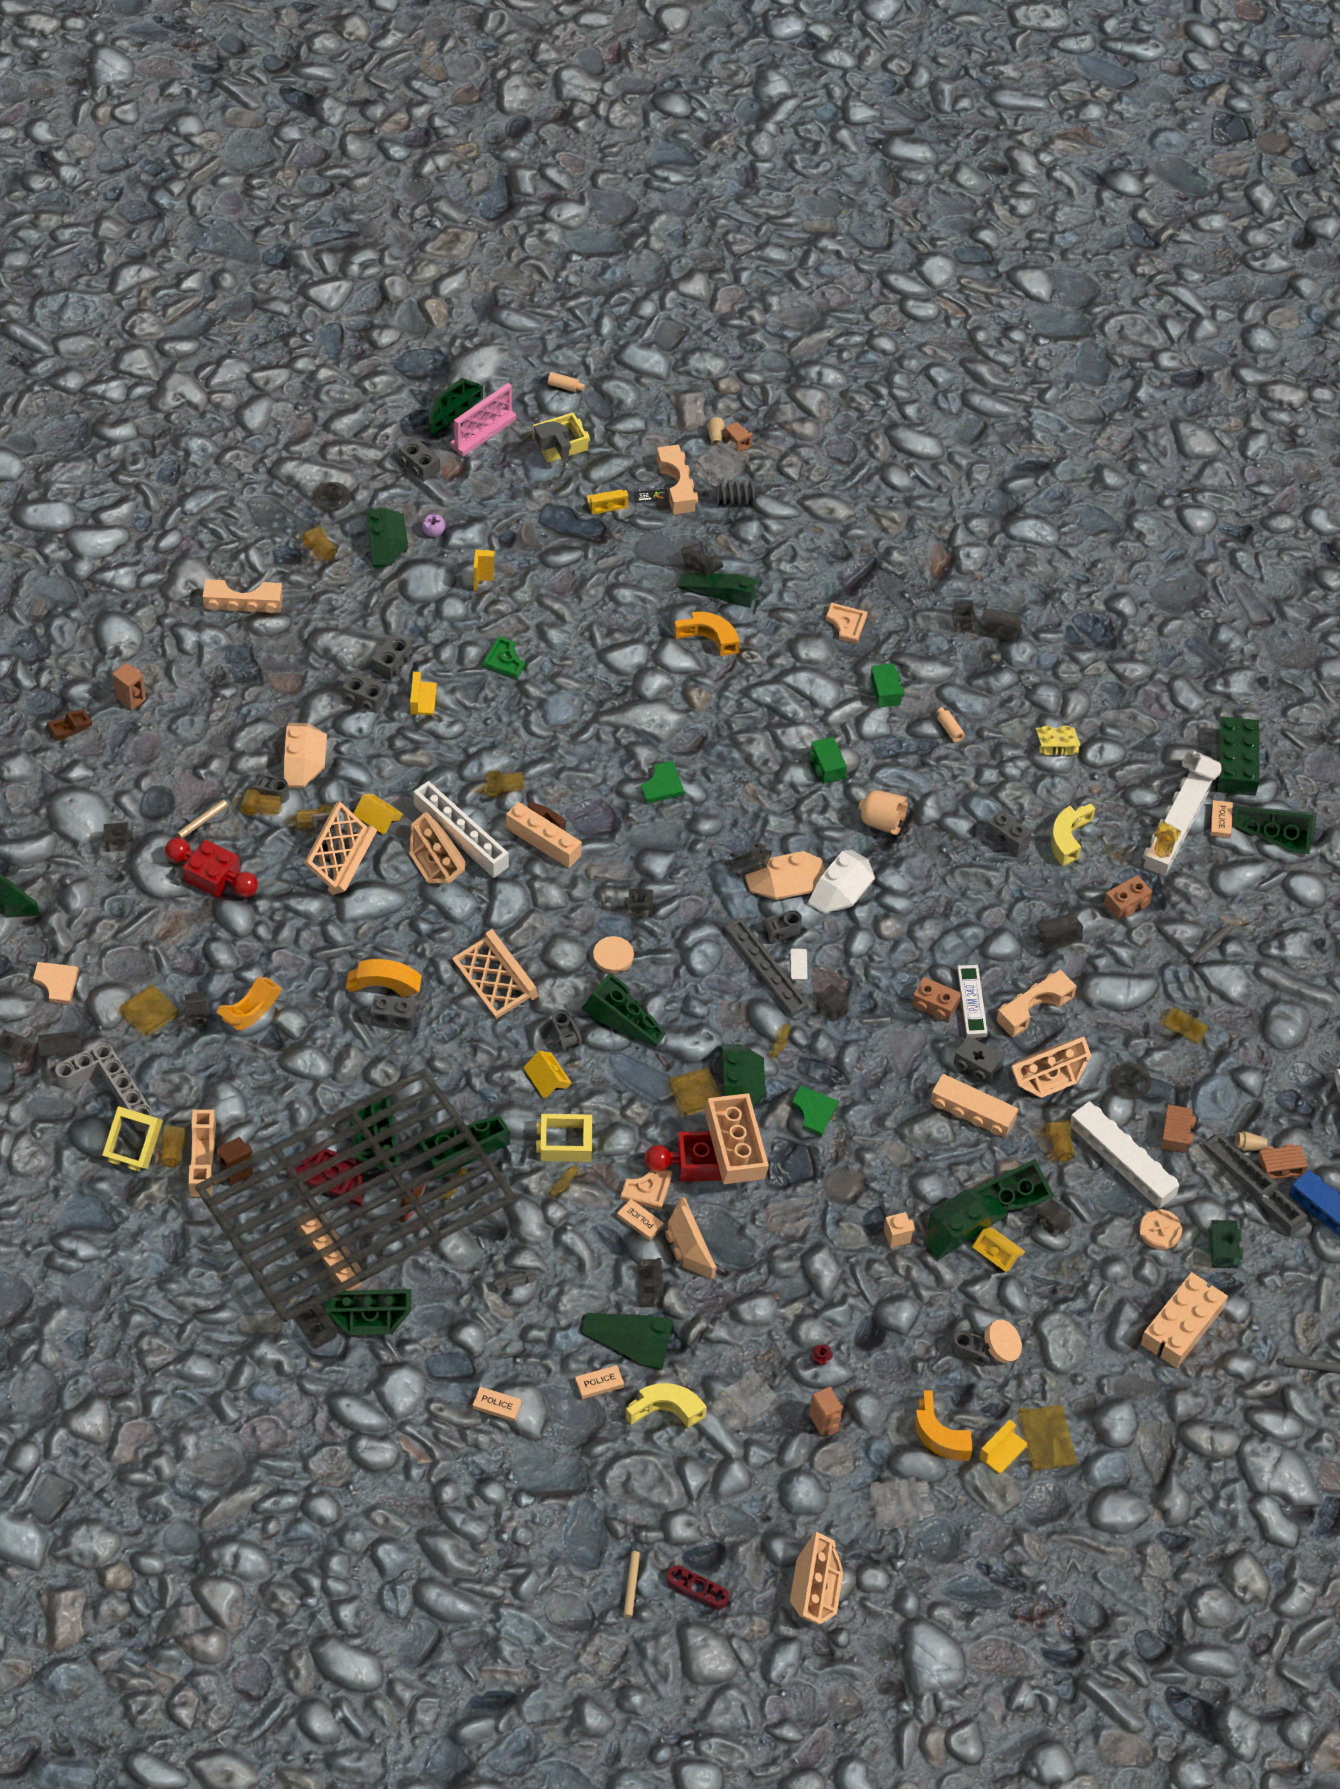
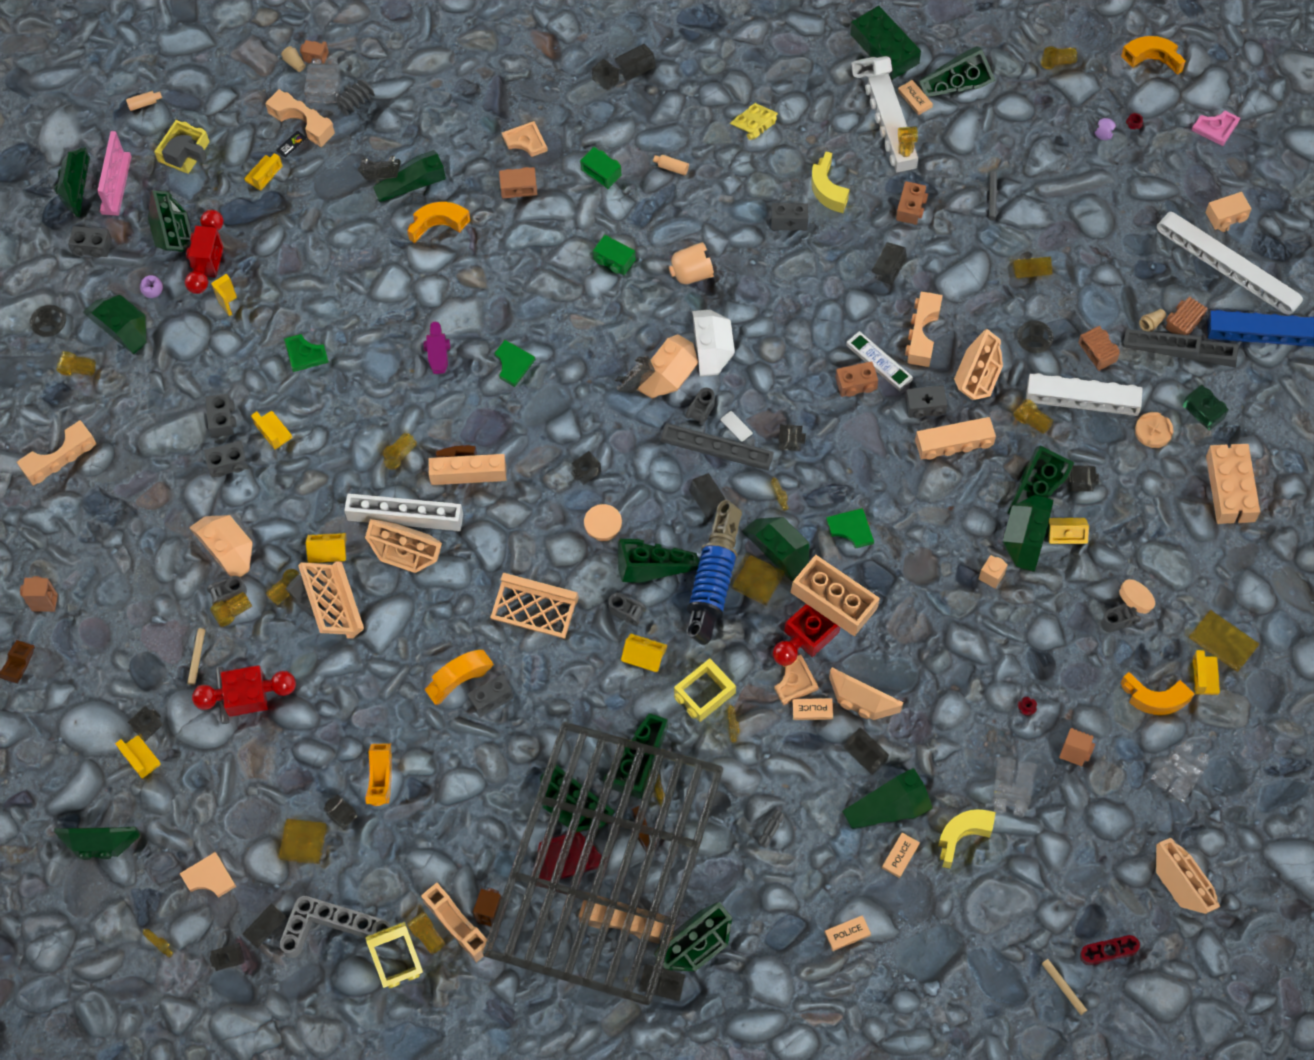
camera: 35 degrees left, 10 degrees up
none -> yellow panel [115,735,161,779]
none -> dark green wedge [148,190,192,252]
none -> red brick [185,210,224,294]
none -> magenta hinge [424,322,451,374]
none -> nougat brick [499,167,538,199]
none -> piece [687,500,742,645]
none -> clear smoke hinge [689,473,726,520]

